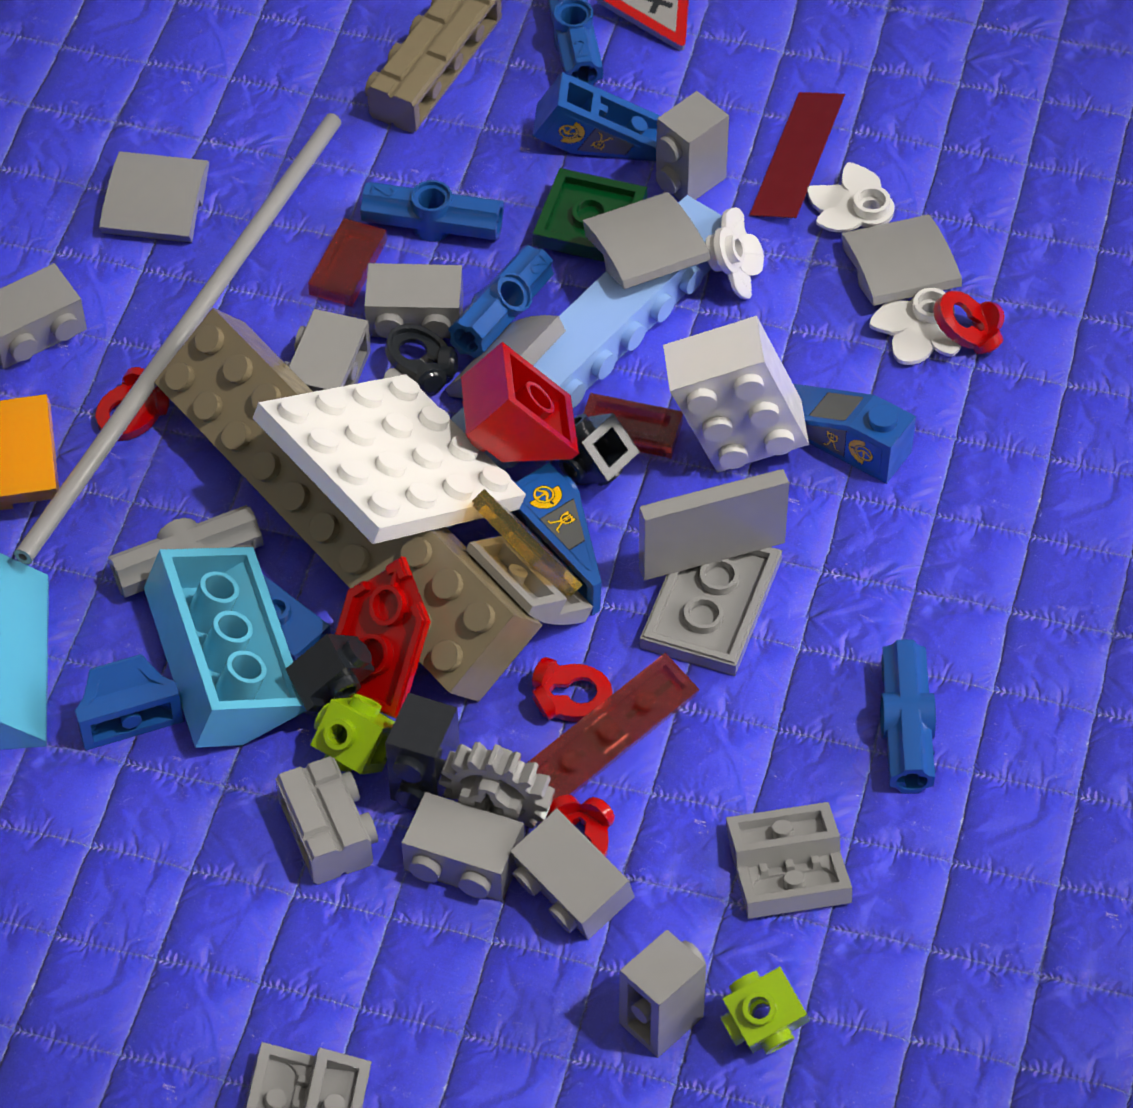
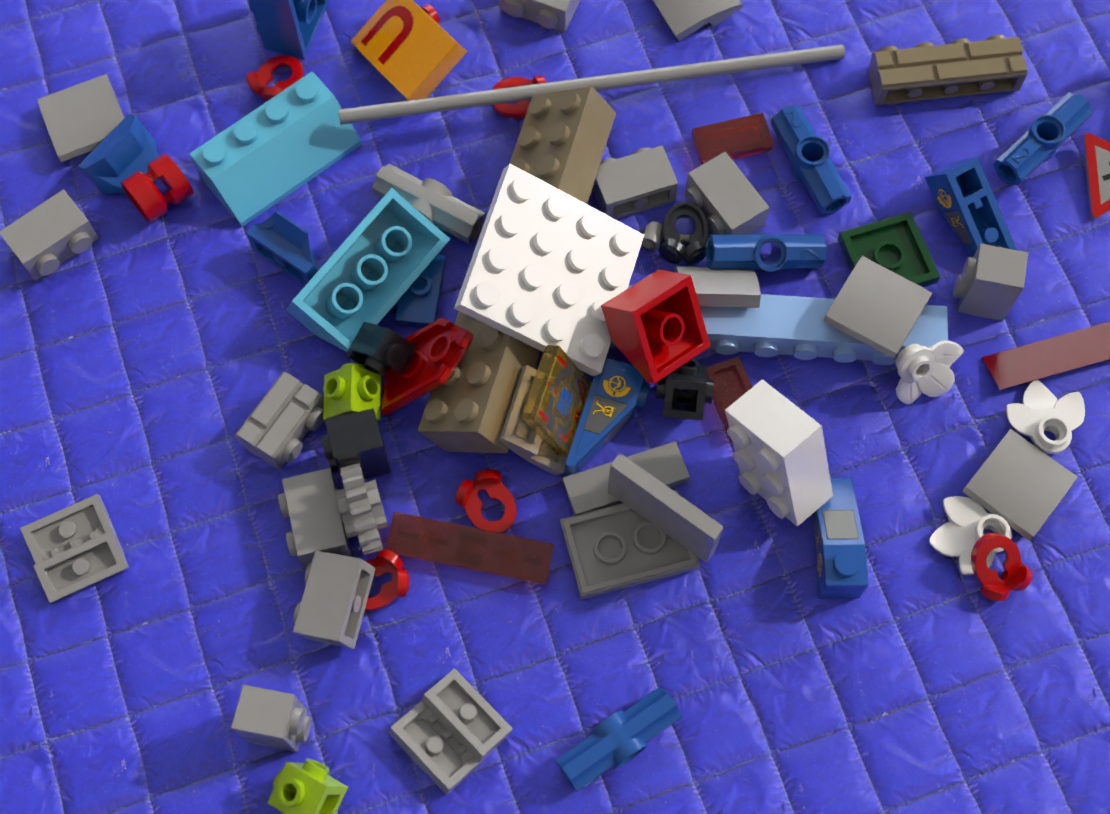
camera: 55 degrees right, 15 degrees up
none -> light grey tile [562,441,690,516]

